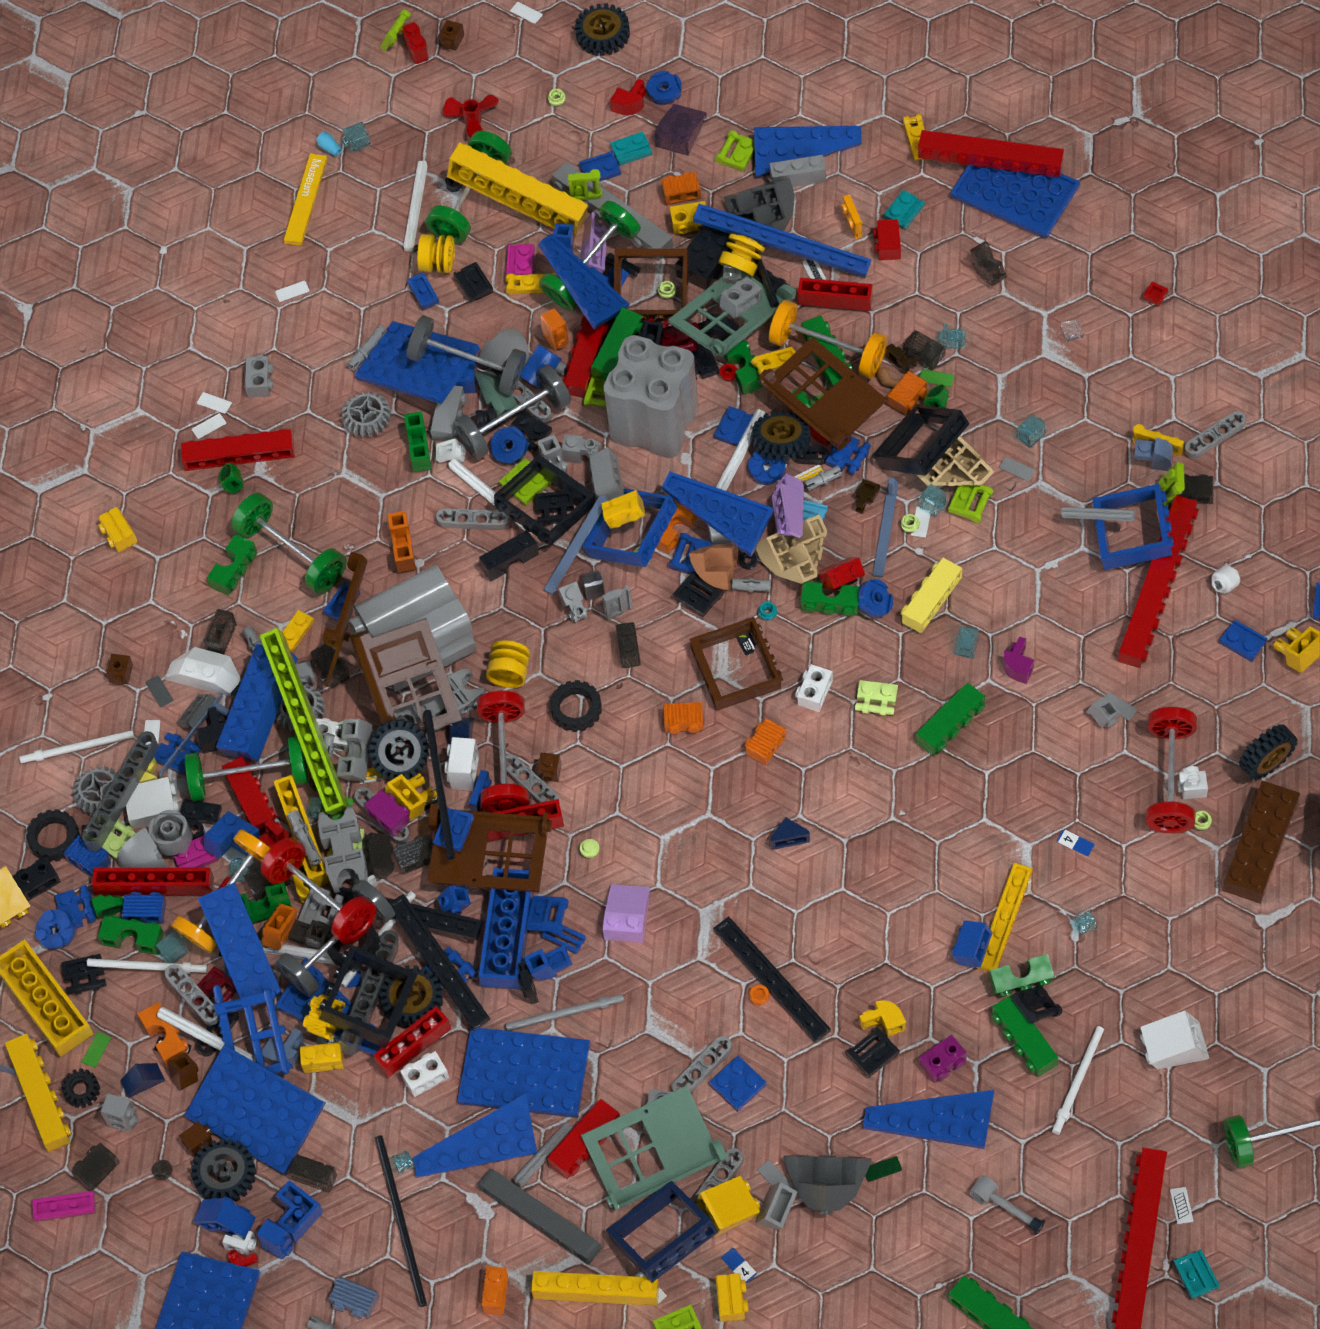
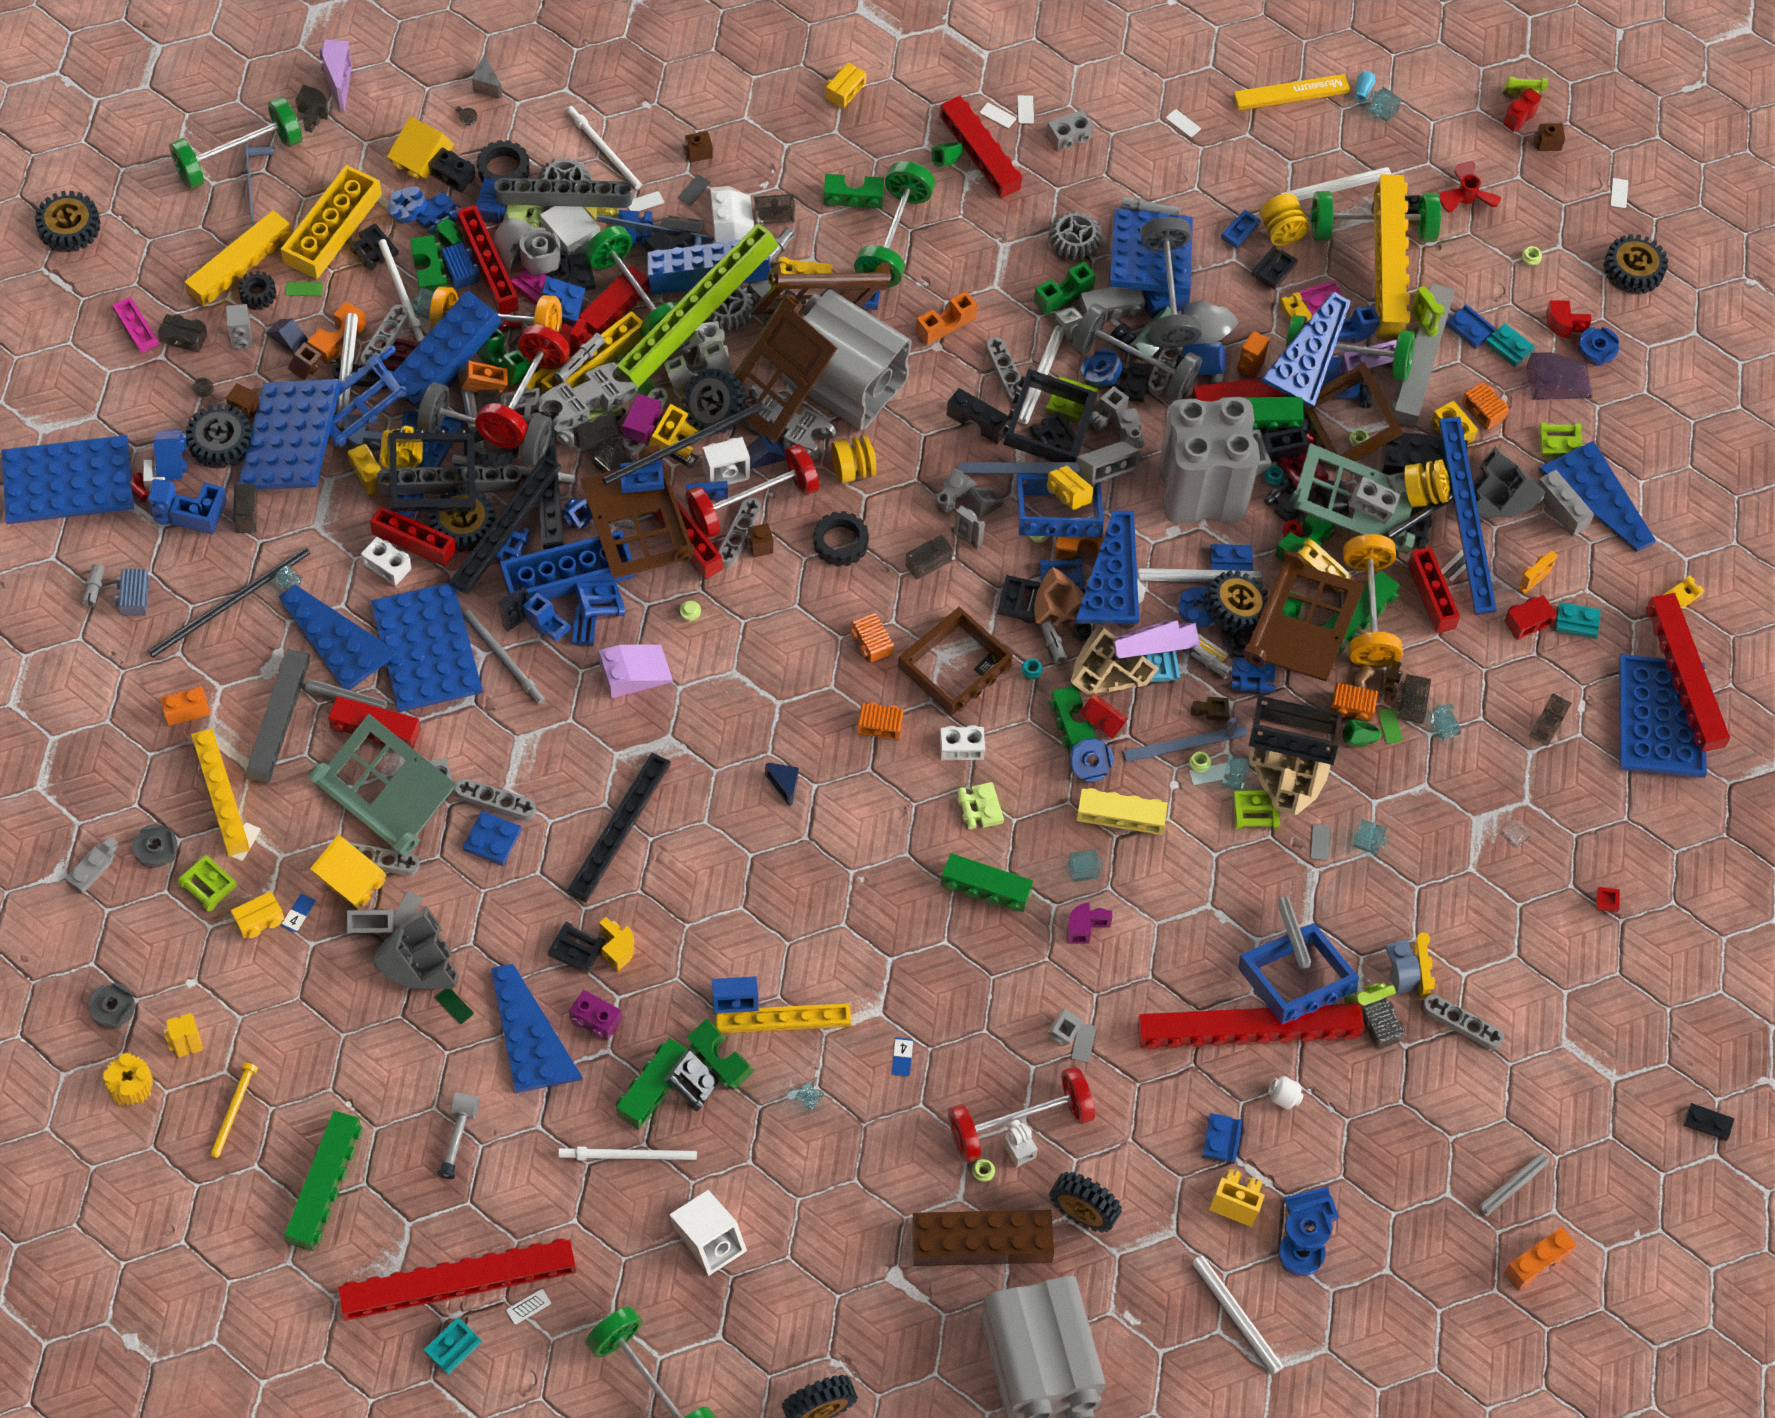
camera: 55 degrees right, 0 degrees up
dark blue window [606,1180,718,1283] -> none
orange tile [749,985,769,1006] -> none

